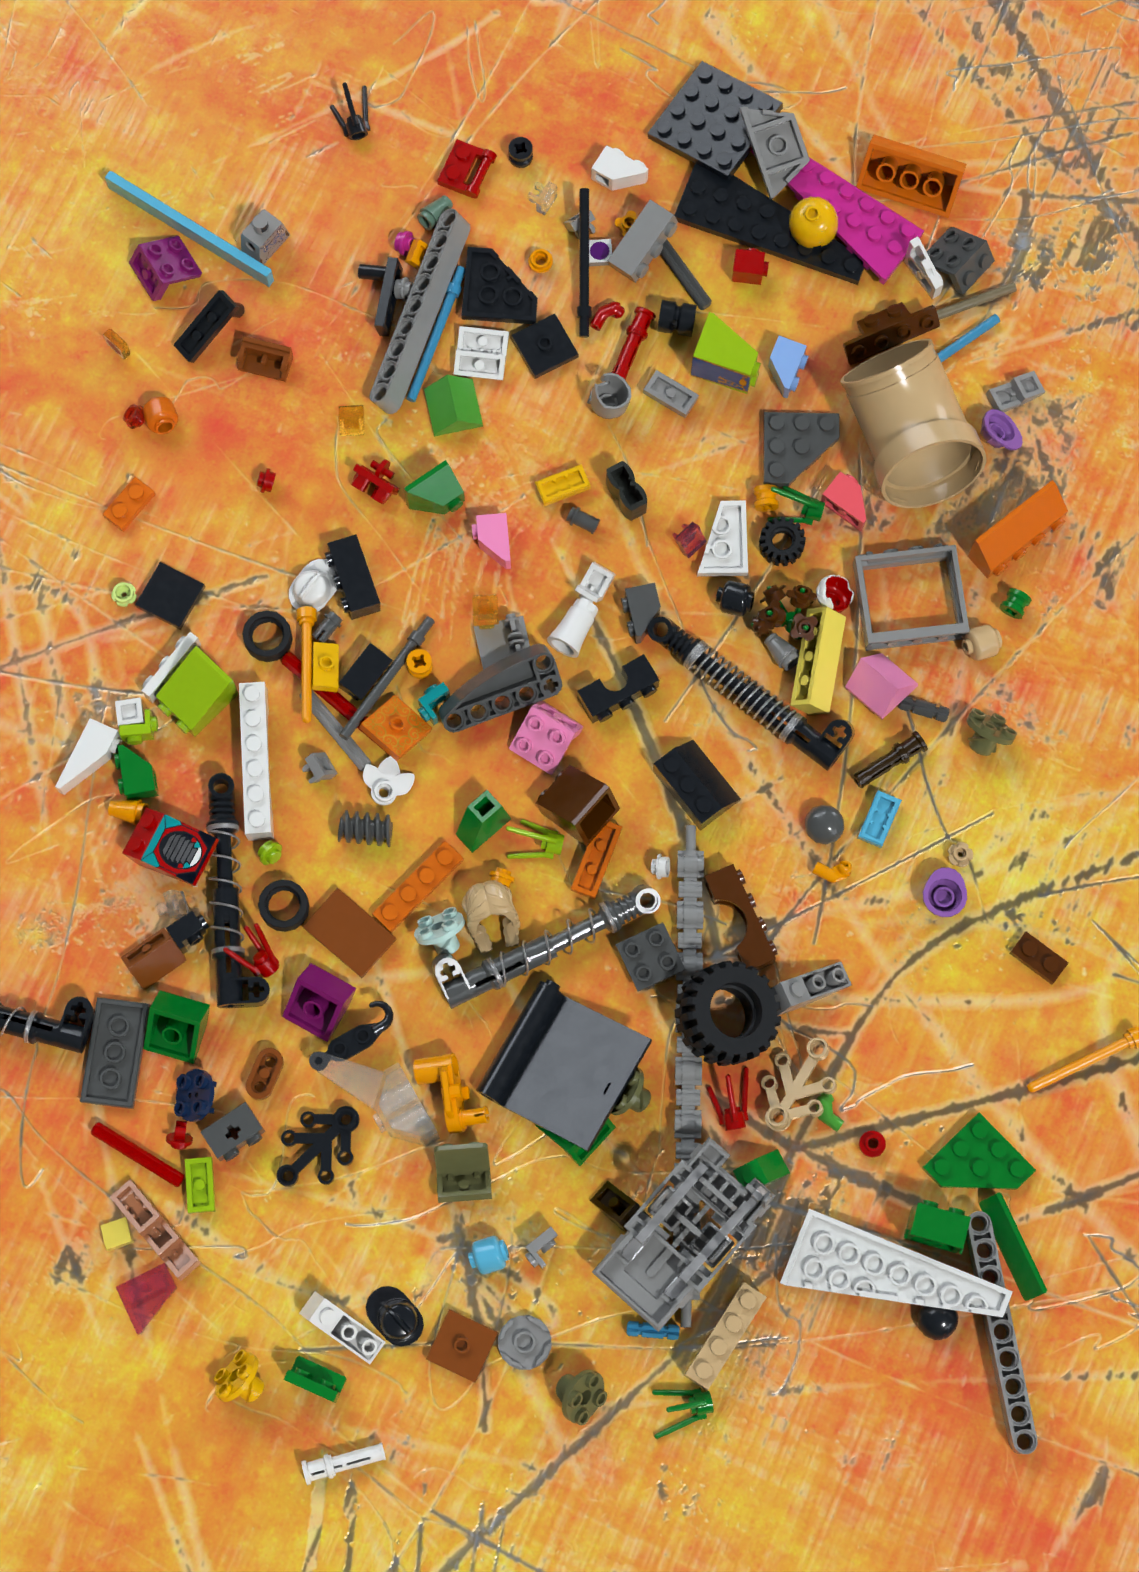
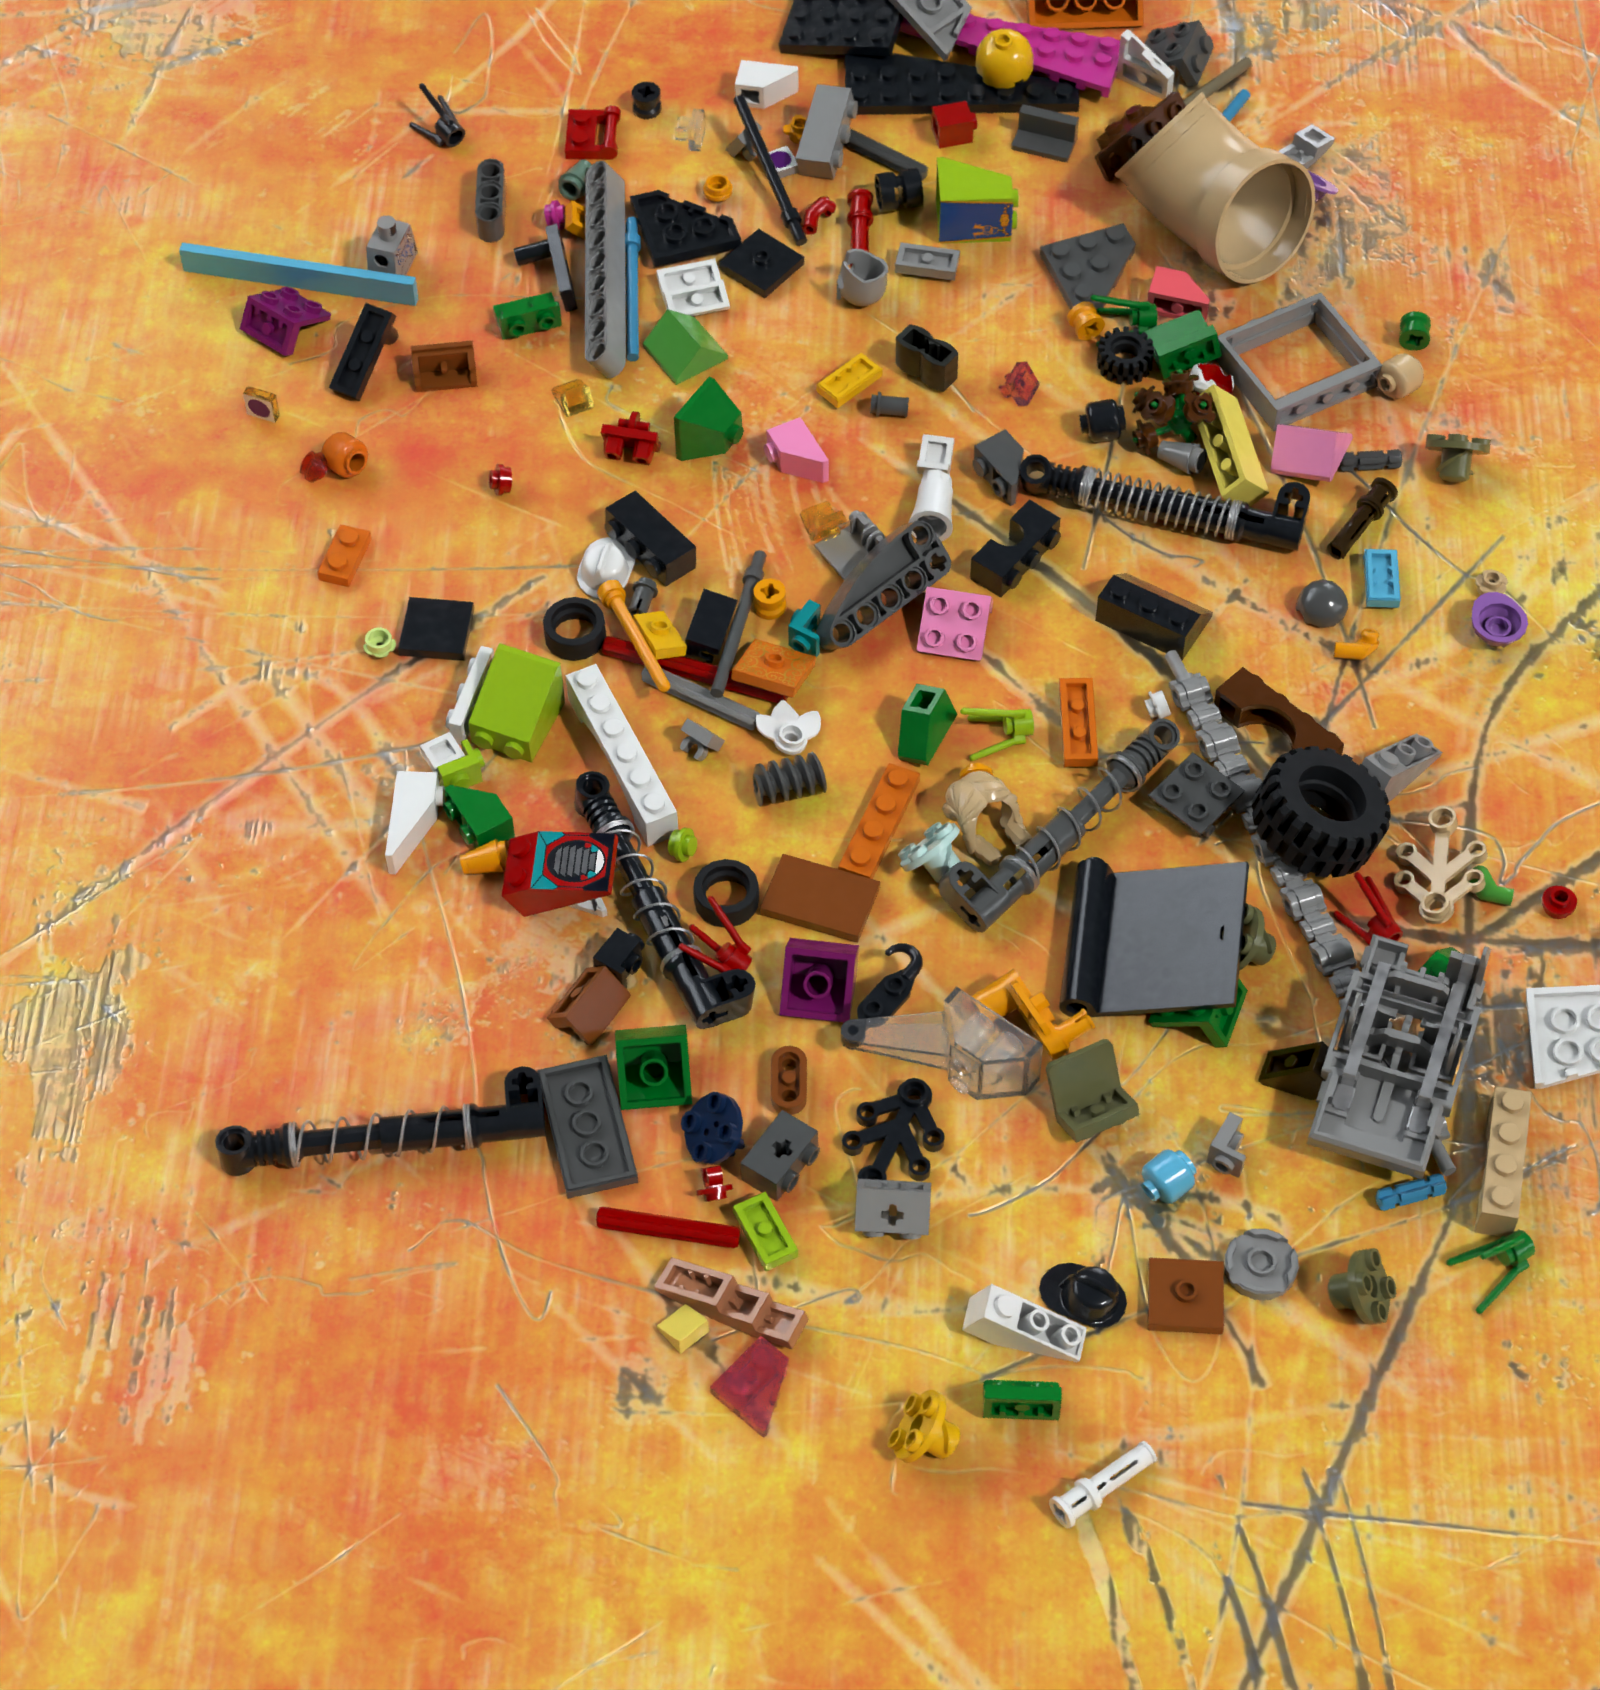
camera: 20 degrees left, 20 degrees down
clear tile [156,889,189,919] -> none
light grey plate [394,277,413,302] -> none
reddish brown slope [536,765,620,847] -> none
white wing [697,500,748,576] -> none
light blue slope [768,336,809,398] -> none
orange slope [968,480,1068,579] -> none
none -> dark grey beam [475,159,506,242]
none -> green bracket [493,292,562,340]
none -> light grey brick [855,1179,931,1239]
none -> dark grey panel [1012,104,1079,162]
none -> green bracket [1144,310,1222,379]

